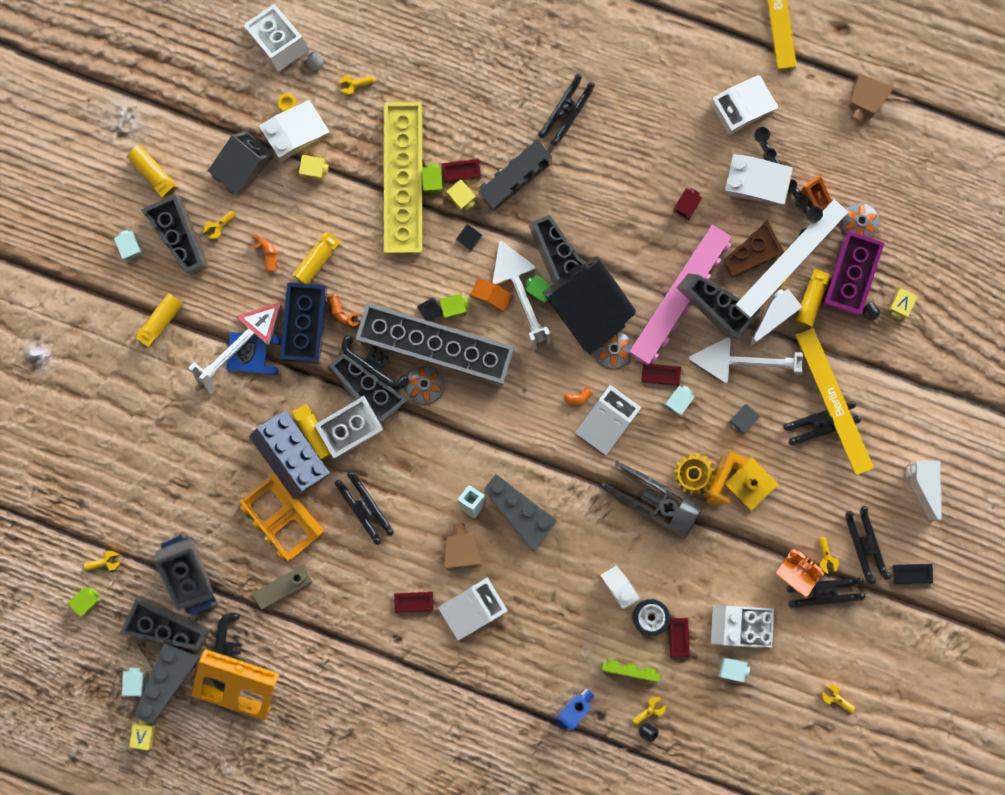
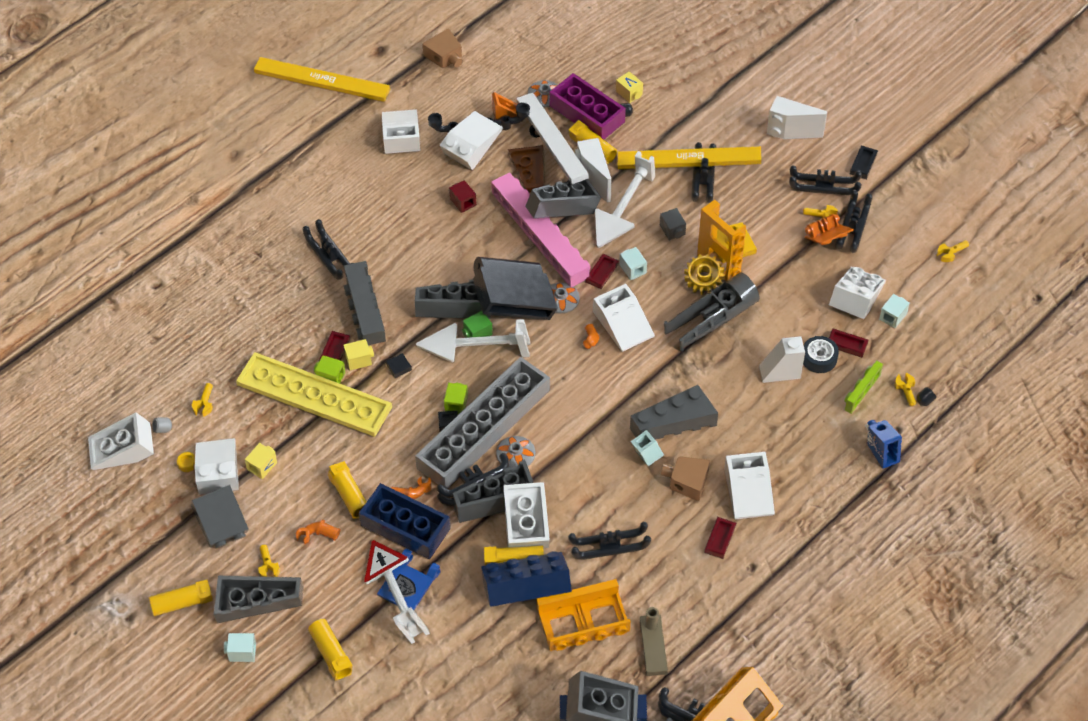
camera: 65 degrees left, 30 degrees down
orange slope [470,279,513,312] -> none

